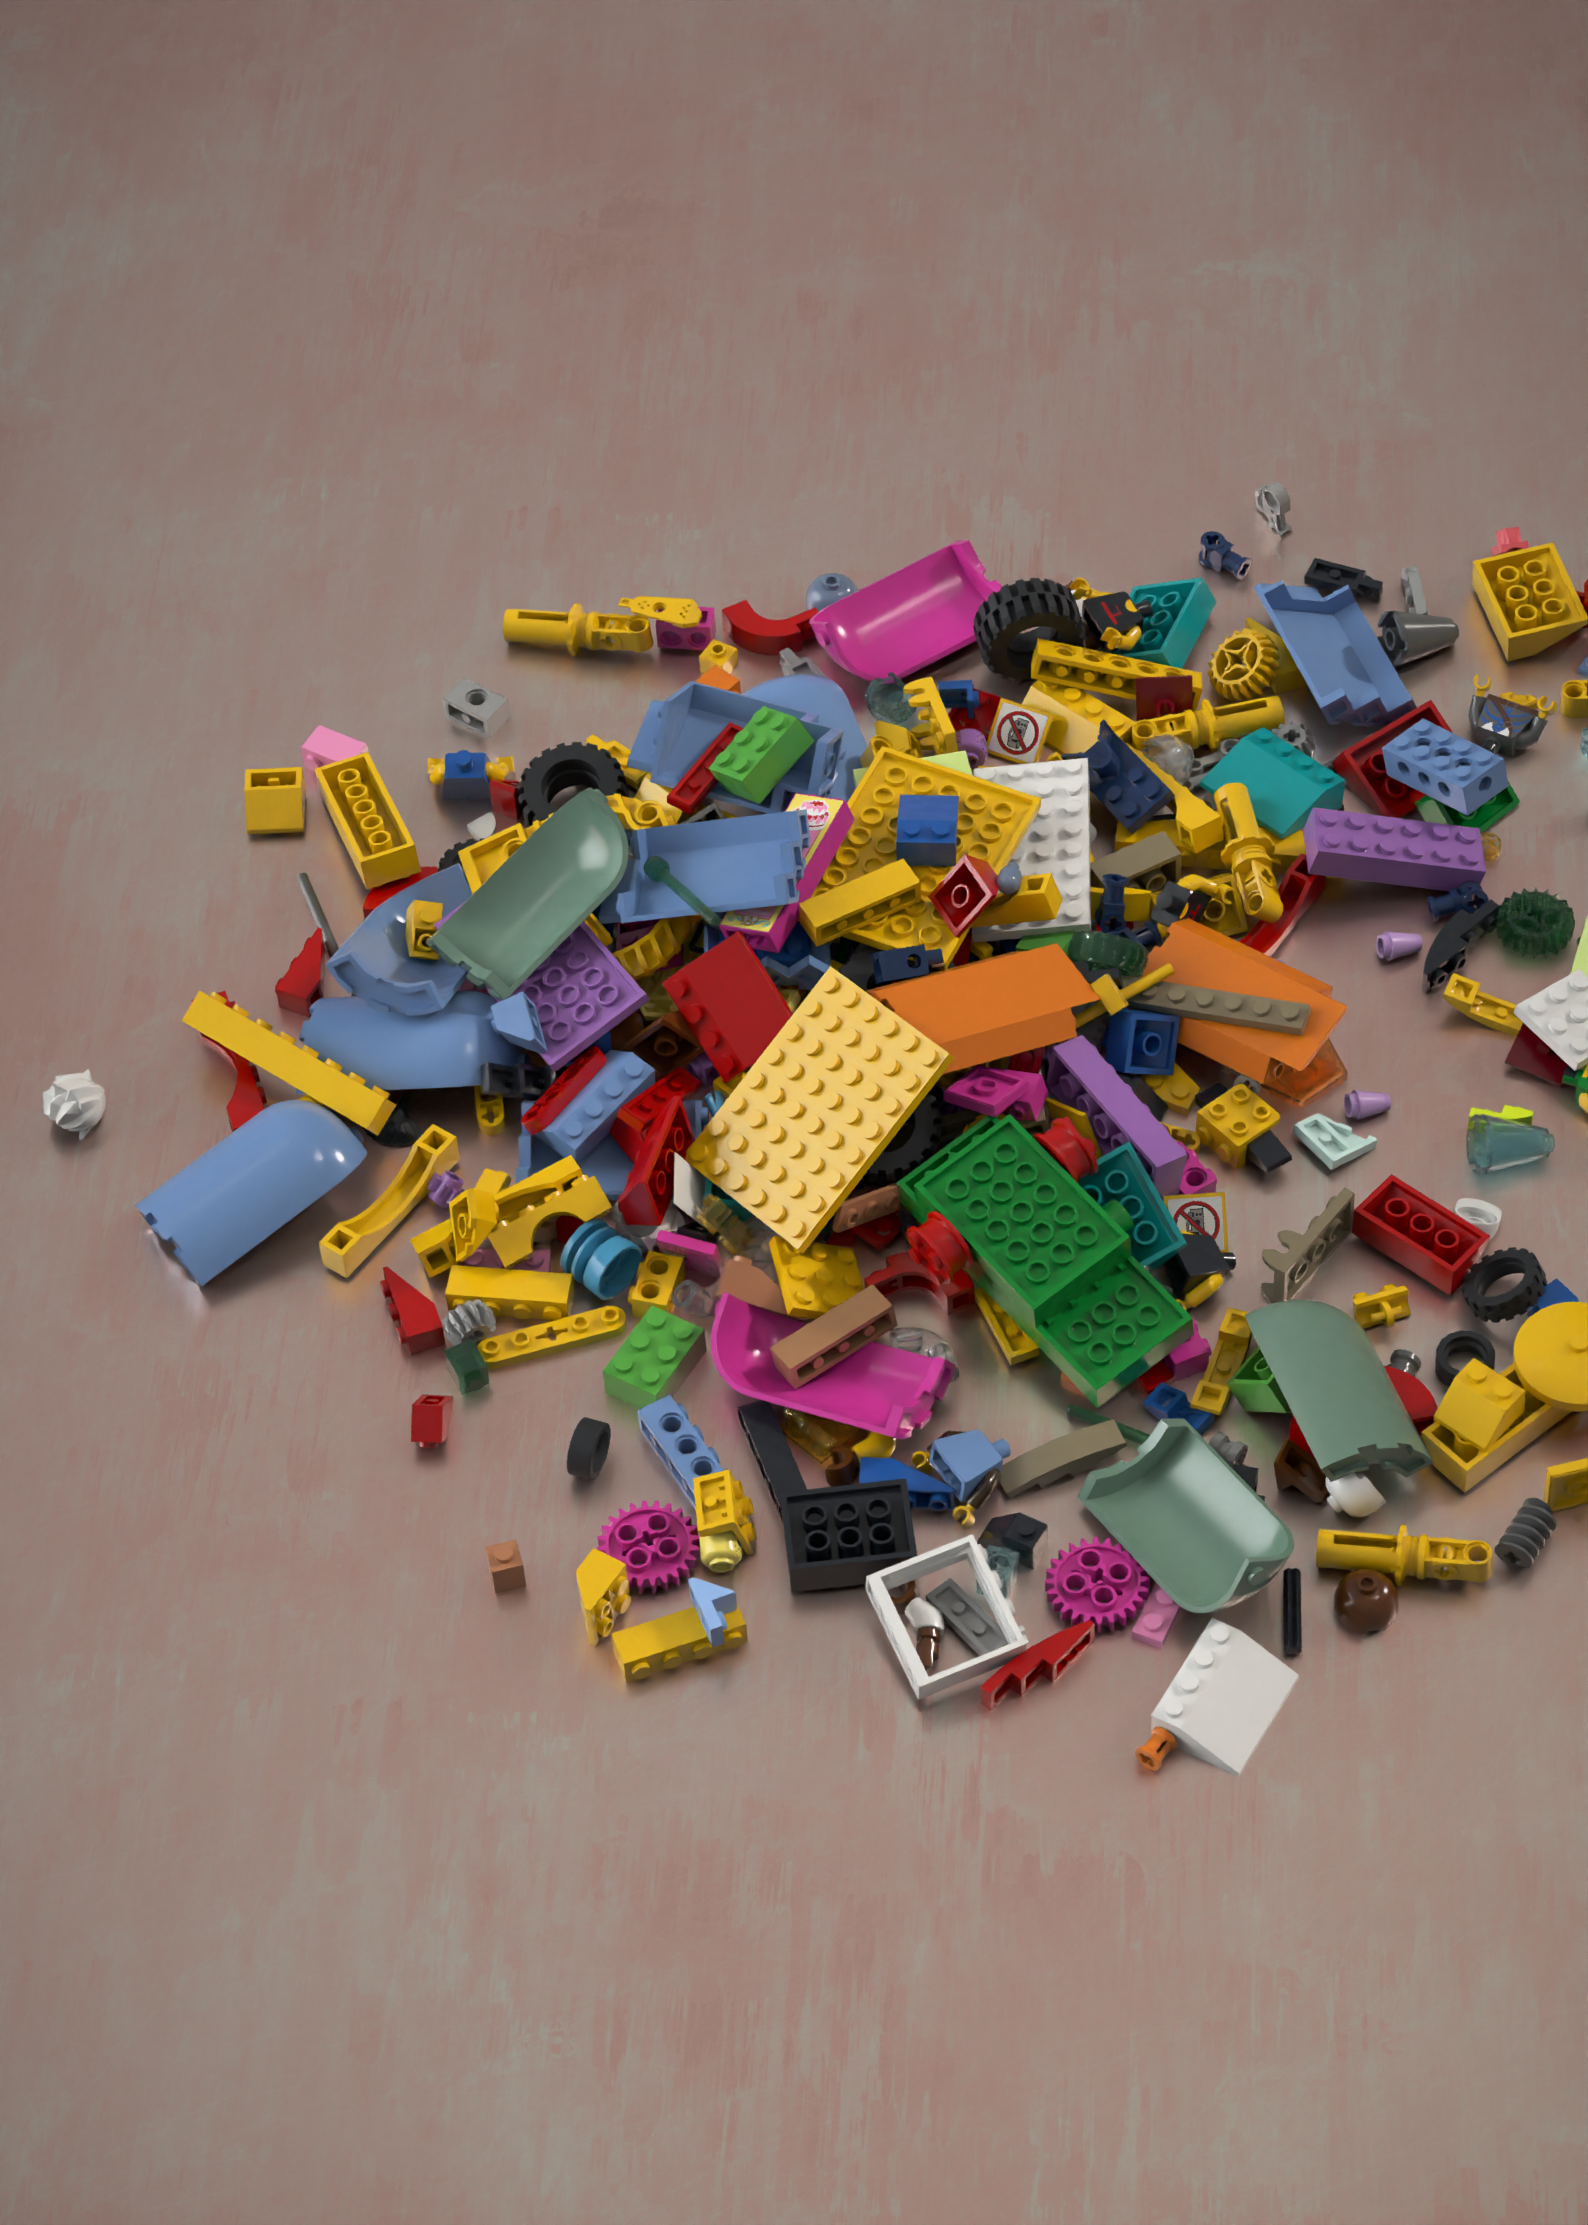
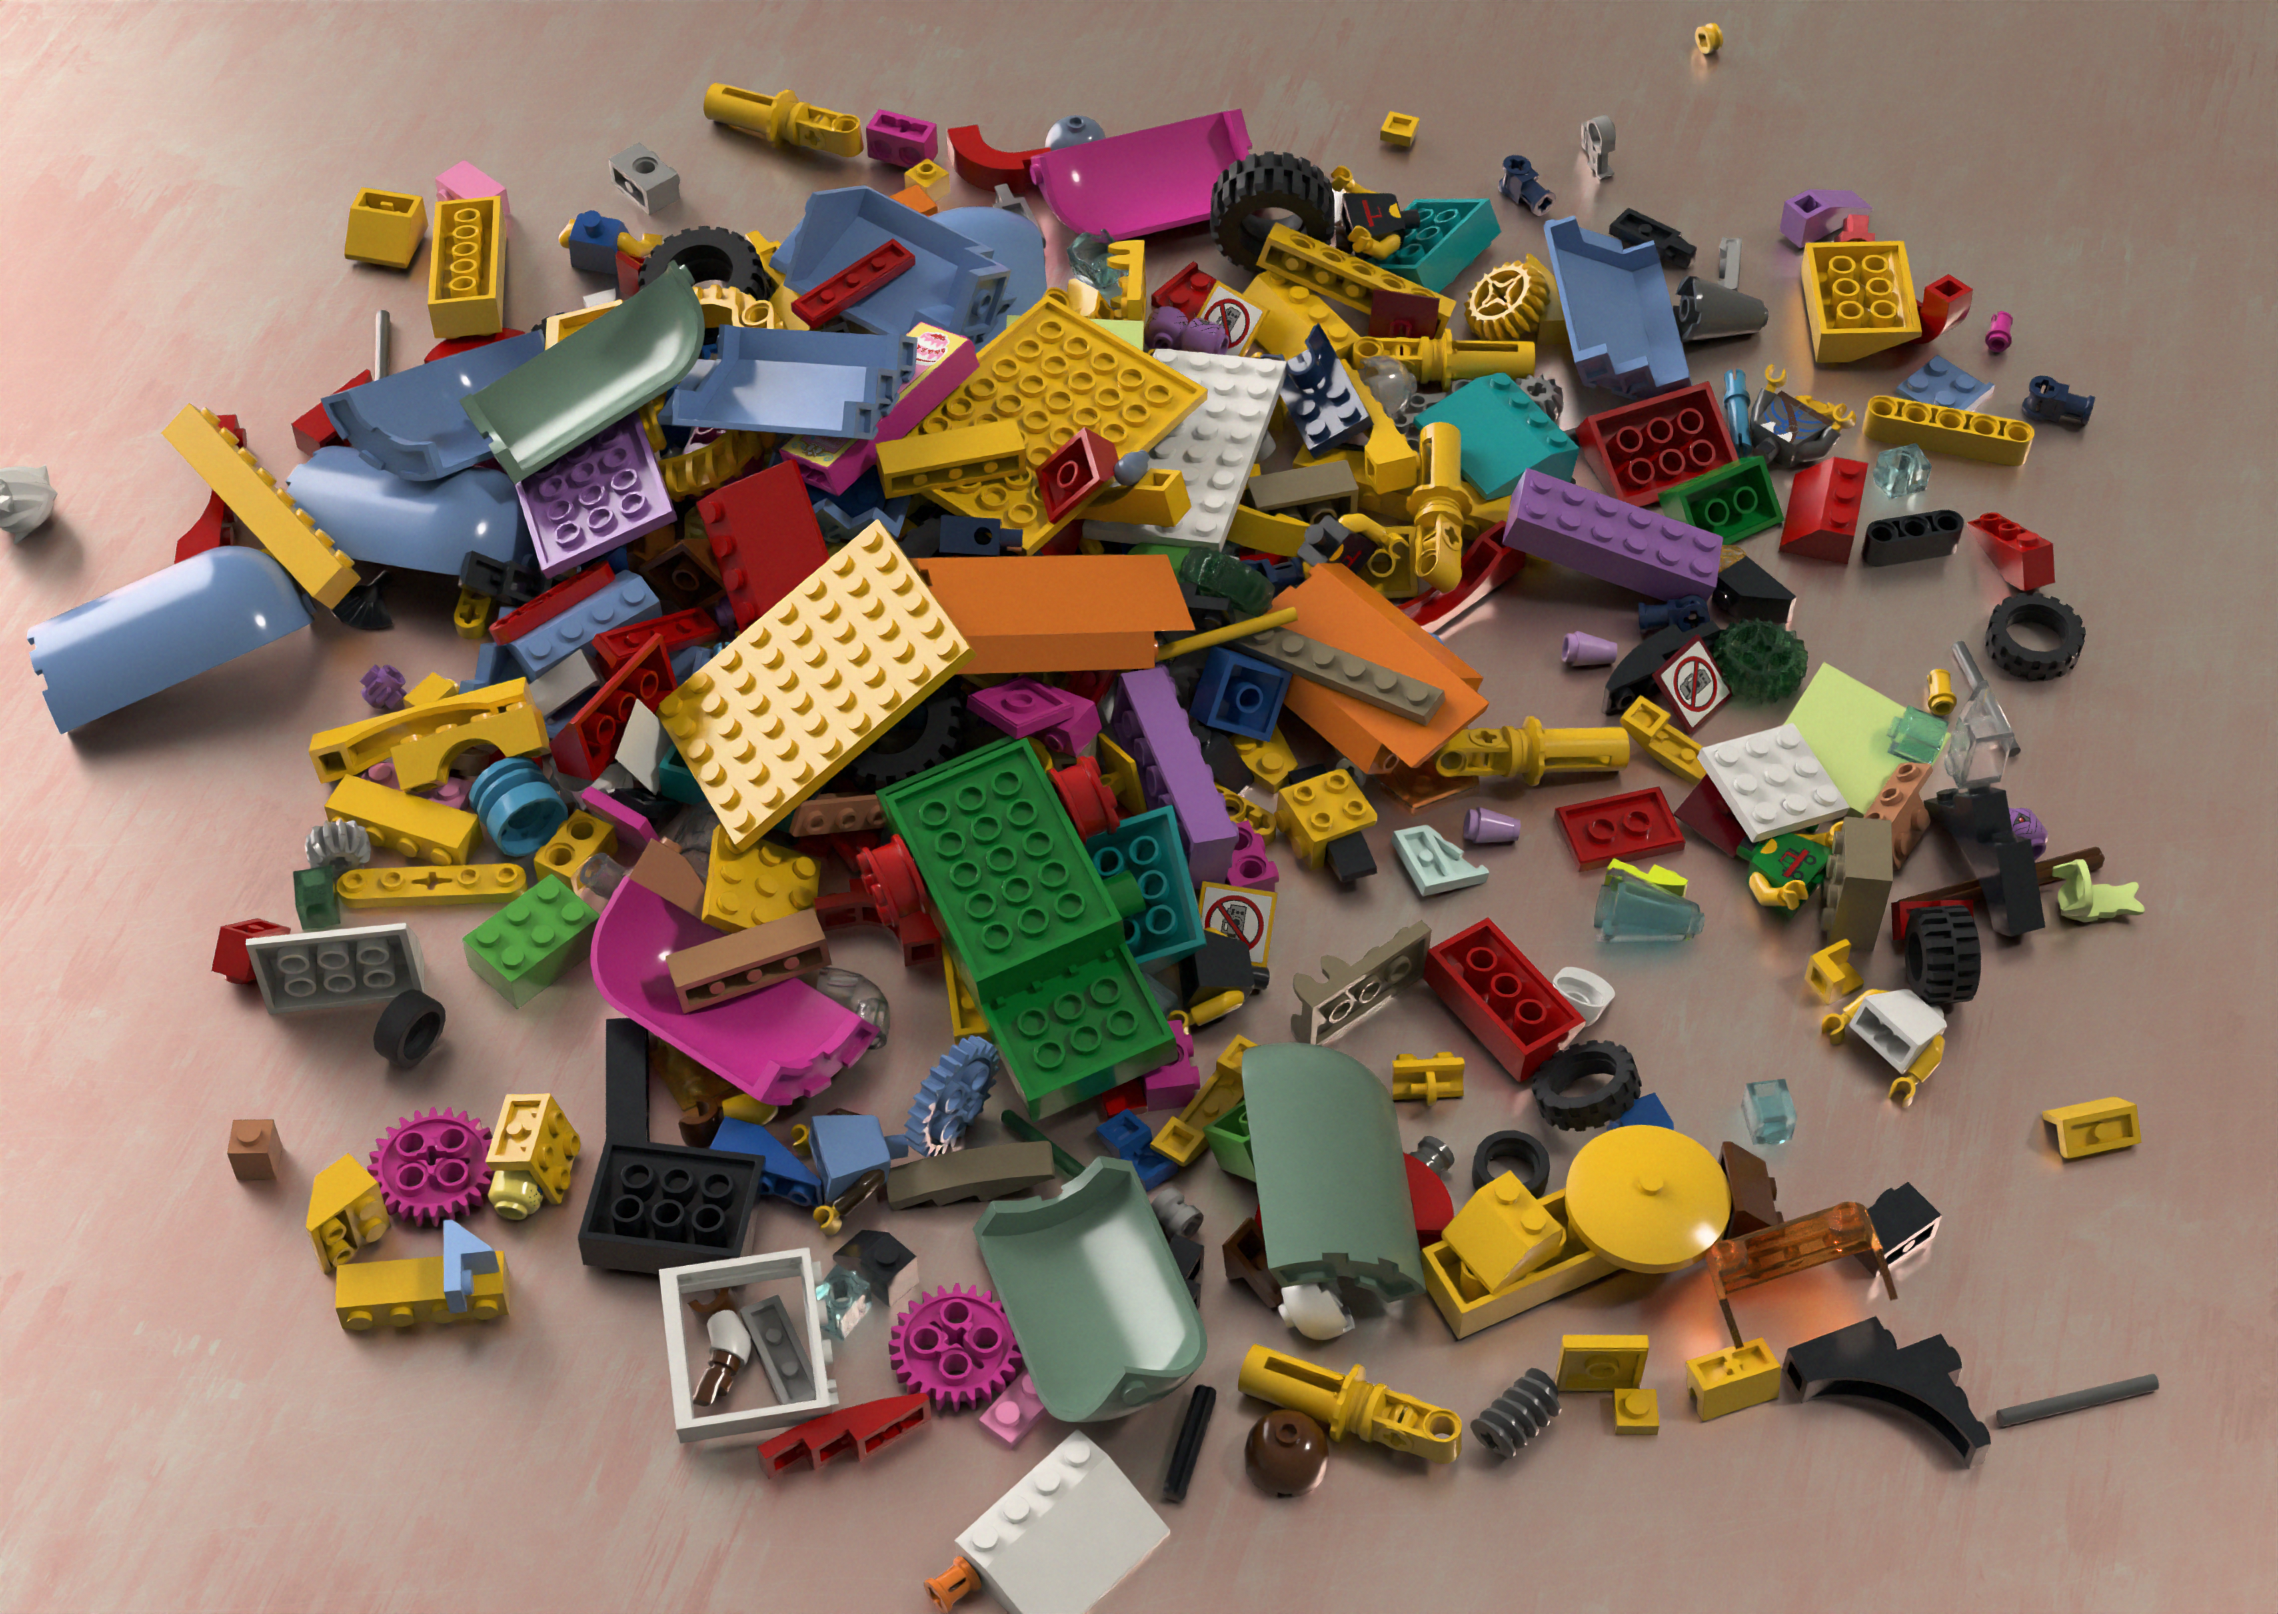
camera: 10 degrees right, 0 degrees up
yellow arch [319,1124,460,1278] -> none
red slope [380,1266,446,1355] -> none
yellow slope [405,900,443,961] -> none
yellow slope [449,1188,499,1262] -> none
medium blue slope [491,991,548,1054] -> none
yellow piece [618,596,702,628] -> none
medium blue brick [637,1394,728,1509] -> none
clear green piece [643,856,721,927] -> none
clear yellow hinge [693,1193,753,1258] -> none
bright green brick [708,706,814,804] -> none
blue slope [896,795,959,866] -> none
blue bracket [938,680,979,719] -> none
yellow piece [1090,974,1129,1016] -> none
dark blue connector [1095,874,1129,935] -> none
medium blue brick [1382,719,1509,816] -> none
none -> white slope [246,923,425,1014]
none -> light grey hinge [529,649,607,726]
none -> medium blue gear [904,1035,1000,1158]
none -> medium lavender head [1179,318,1229,355]
none -> yellow plate [1380,111,1420,147]
none -> yellow piece [1431,716,1630,786]
none -> red tile [1554,786,1686,873]
none -> piece [1652,634,1735,735]
none -> yellow bush [1695,23,1723,54]
none -> black slope [1712,556,1797,624]
none -> dark azure pin [1723,369,1752,458]
none -> medium lavender slope [1779,189,1873,249]
none -> red slope [1779,457,1869,565]

